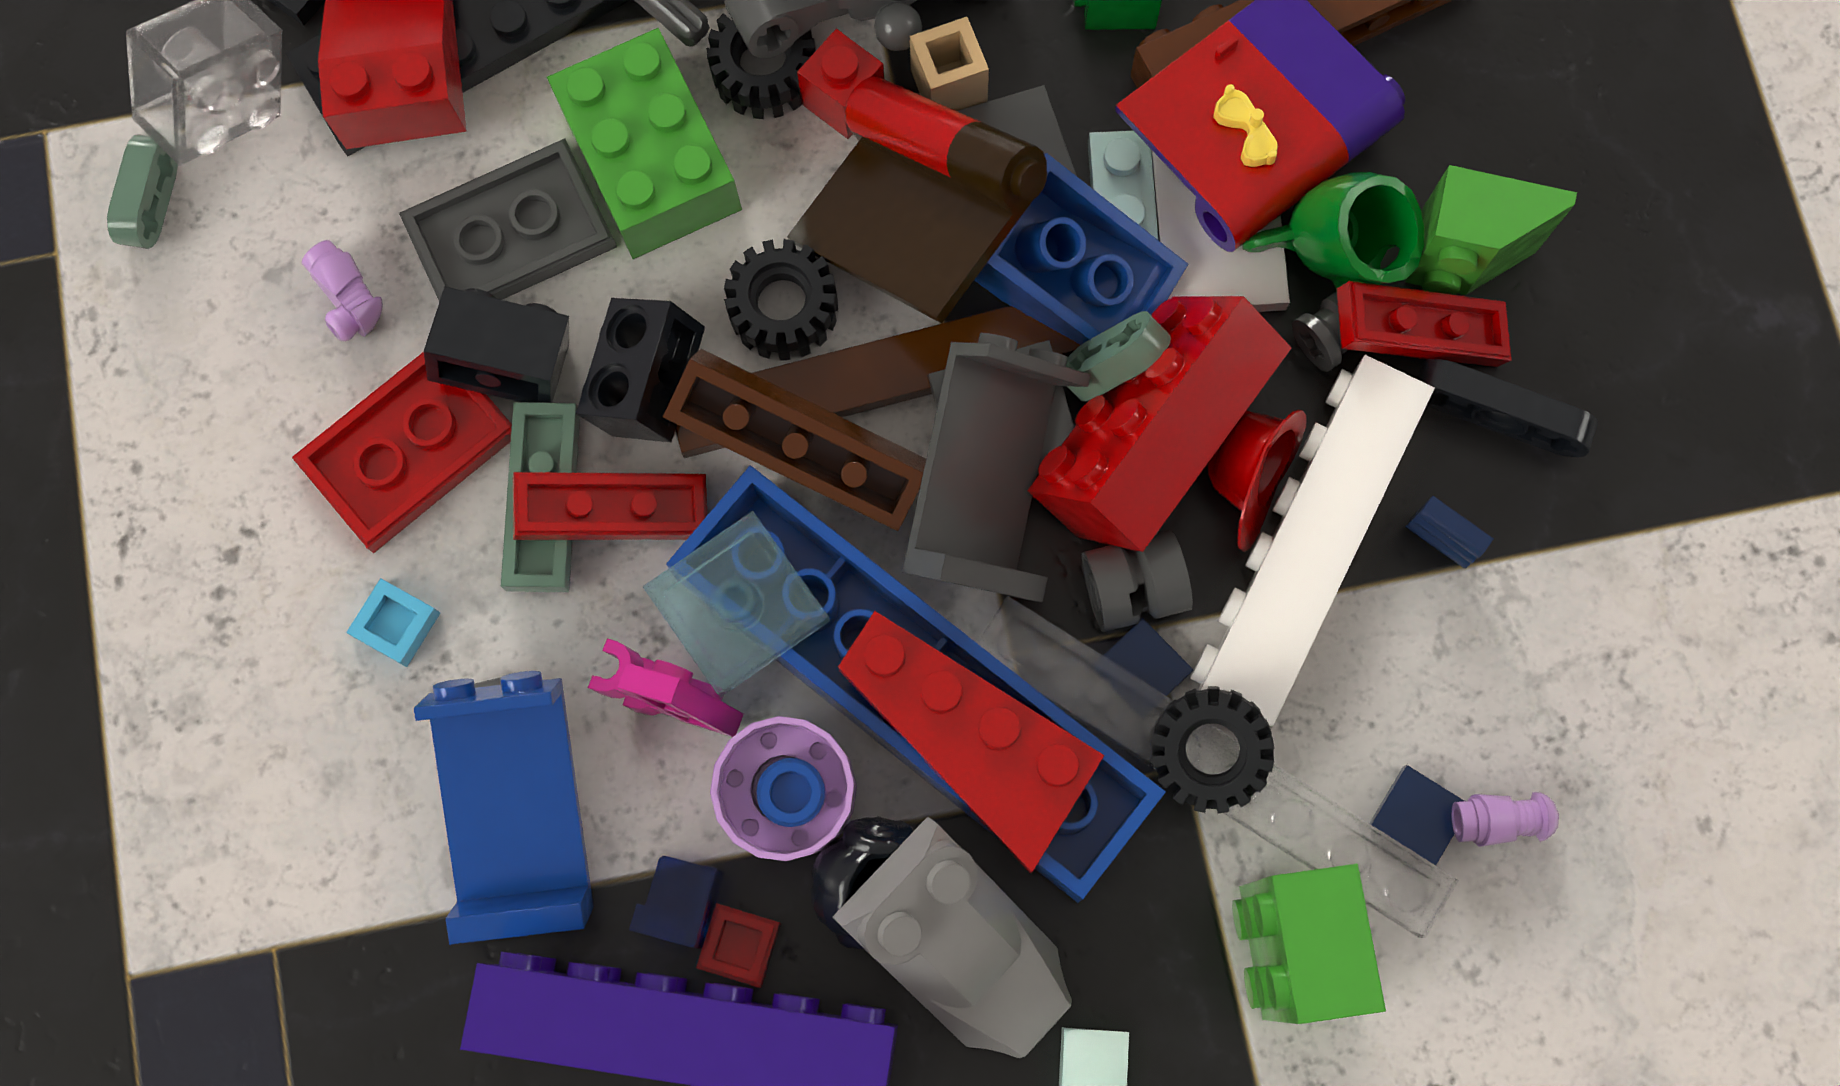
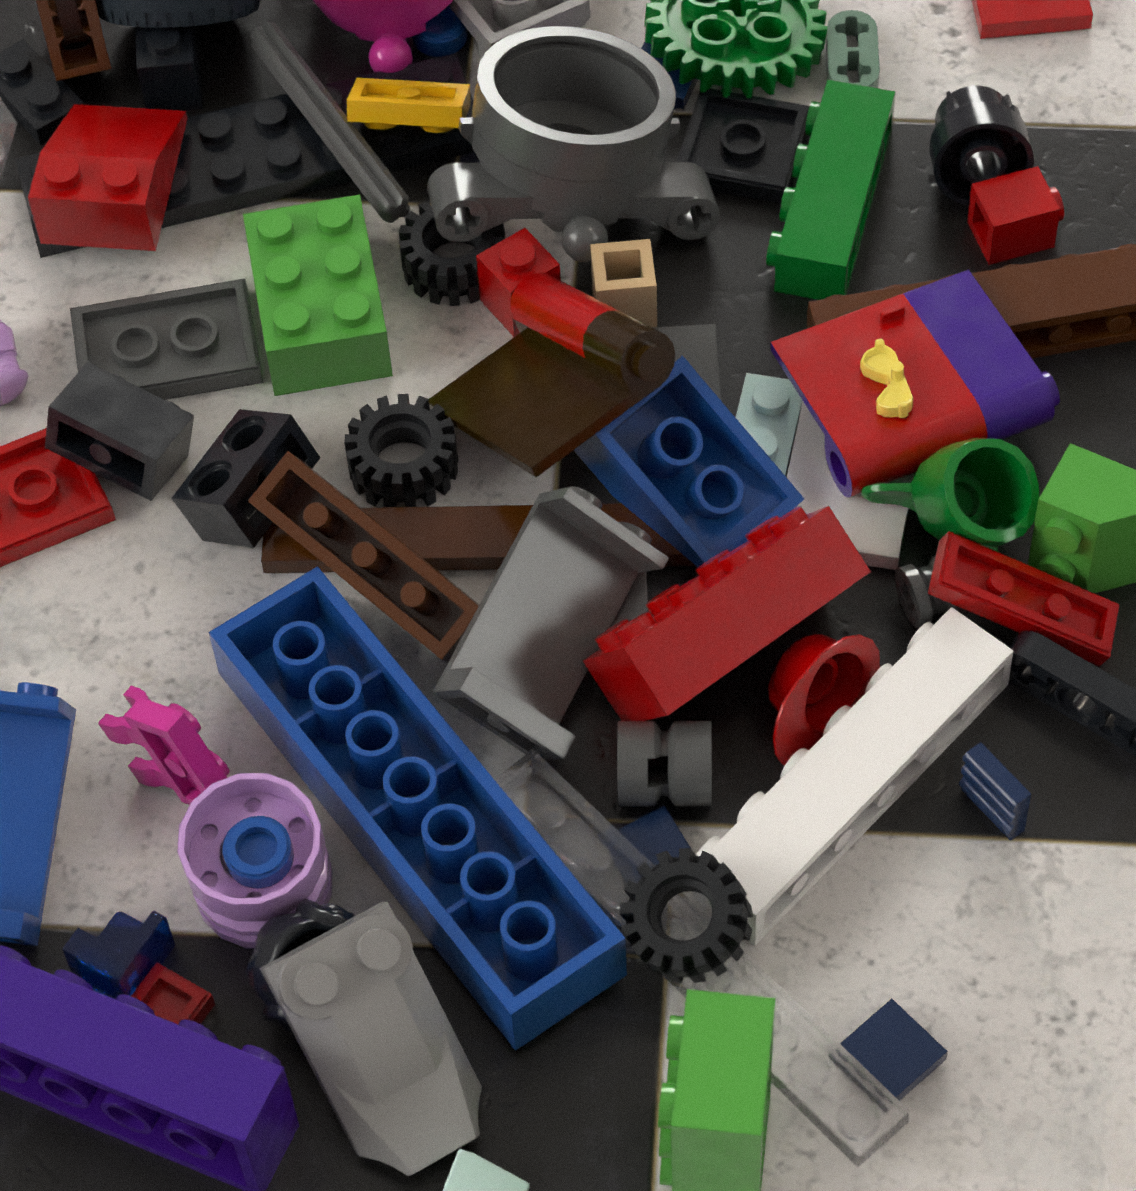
camera: 15 degrees right, 20 degrees down
sand green plate [501,402,580,592] -> none
red tile [512,472,708,540] -> none
clear light blue plate [642,511,830,698] -> none
red wing [838,611,1105,874] -> none
sand green beam [1066,311,1171,401] -> none
lavender arm [1452,792,1559,847] -> none

